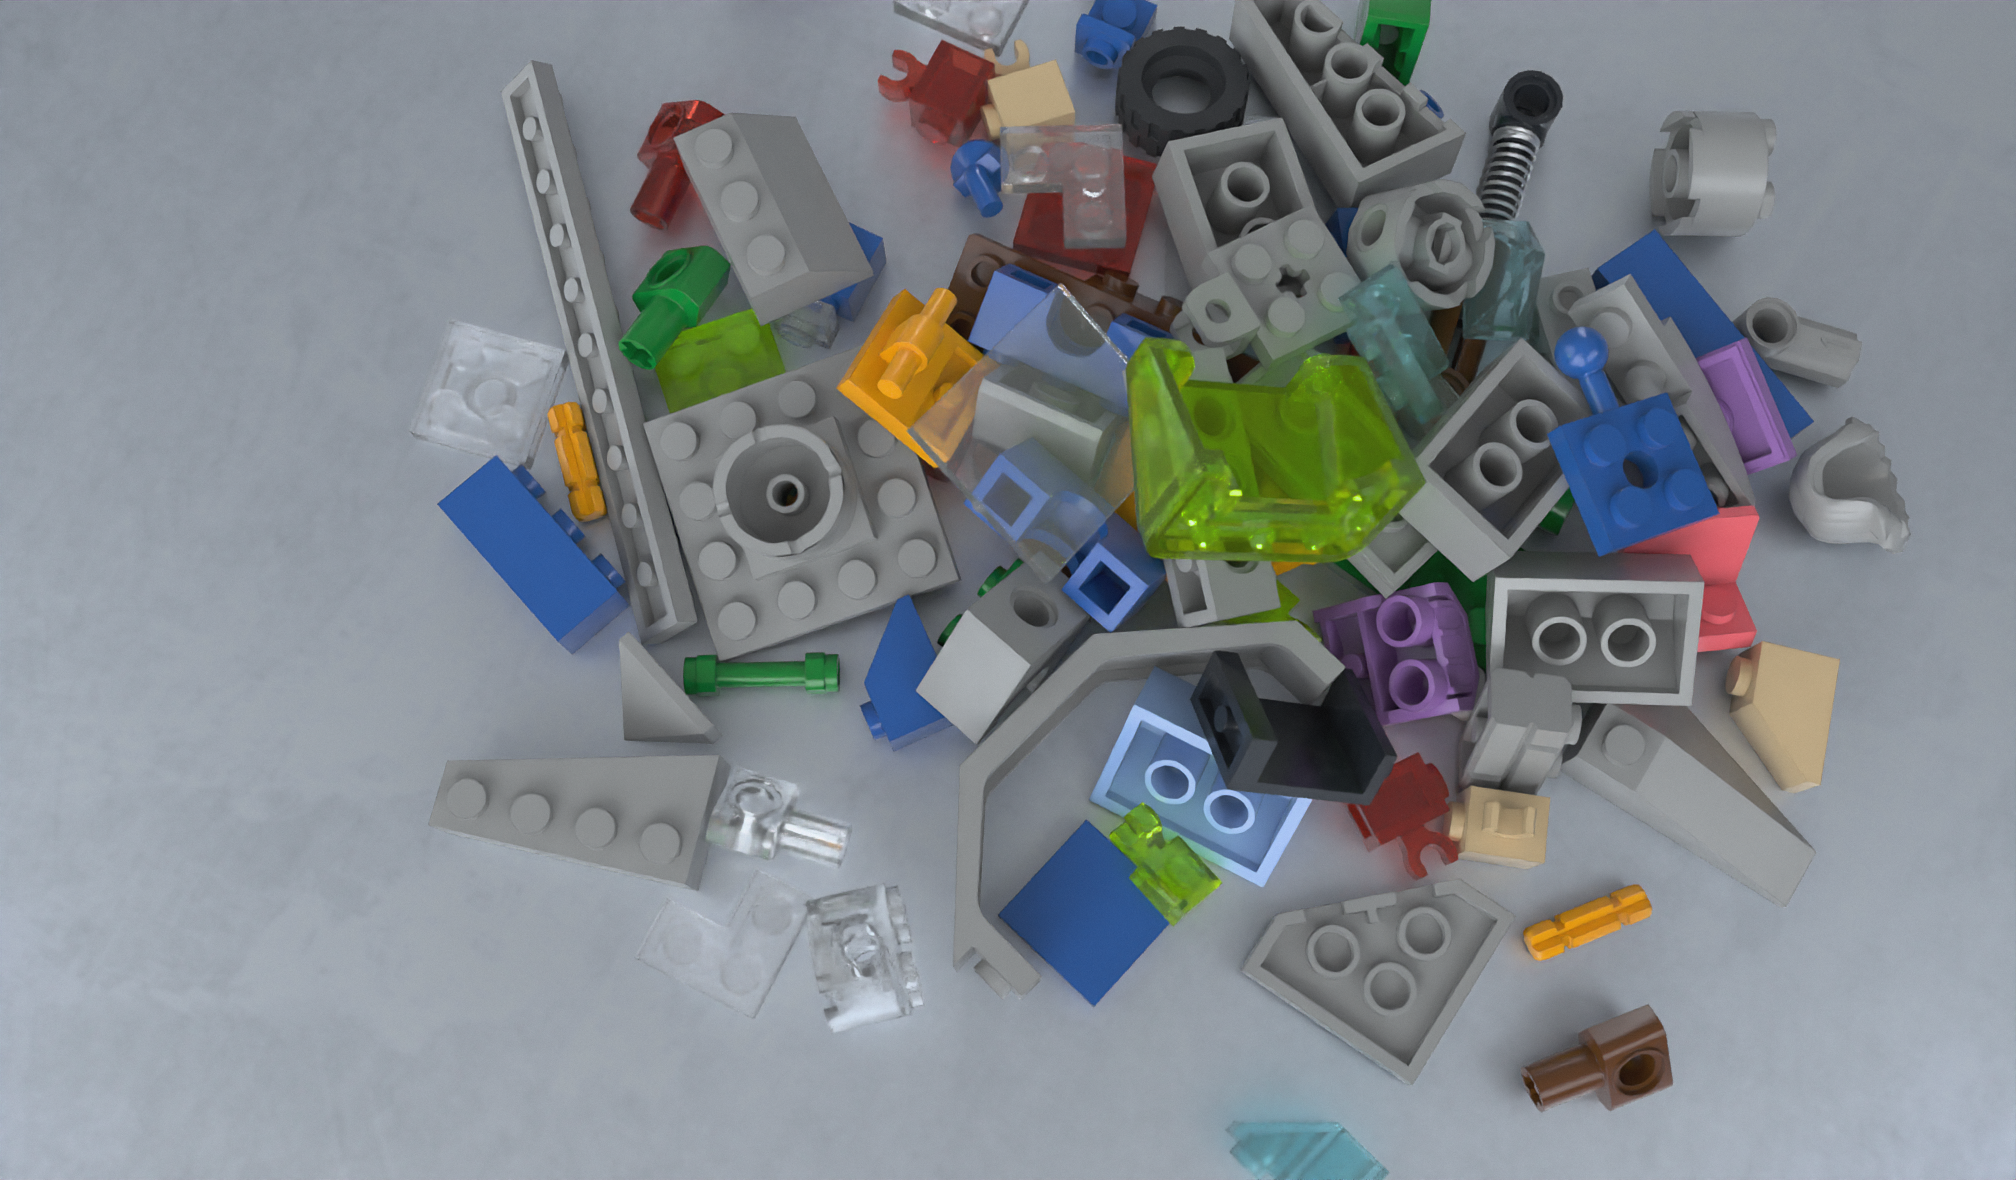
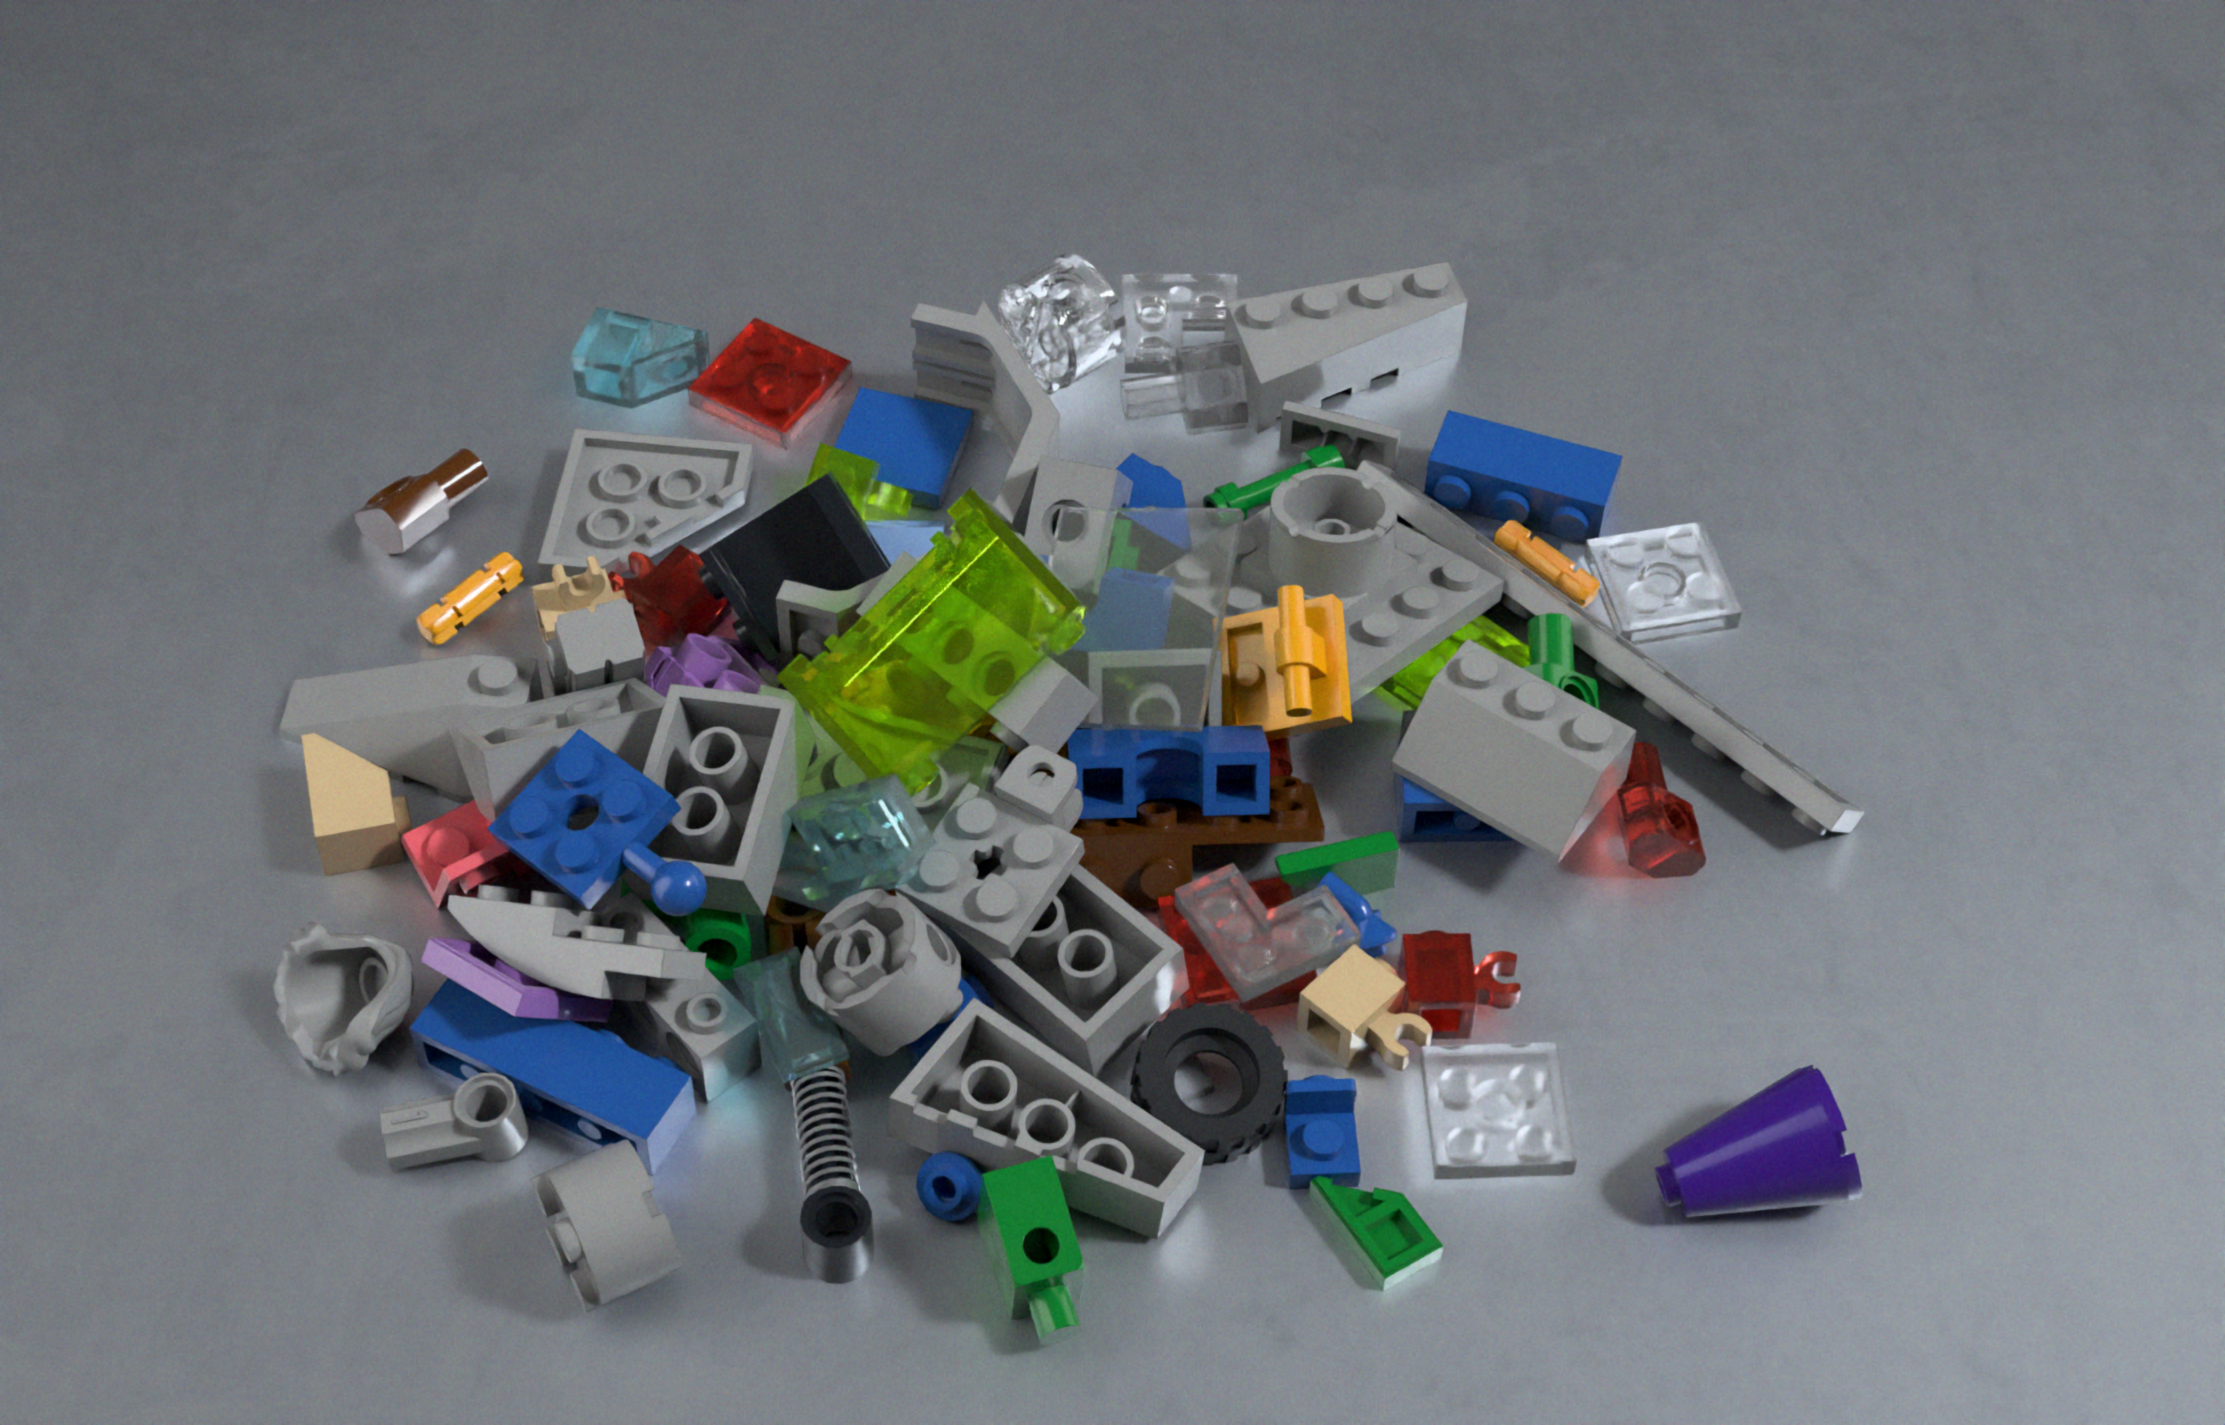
camera: 150 degrees right, 25 degrees down
none -> clear red plate [688,318,853,450]
none -> green tile [1275,831,1400,897]

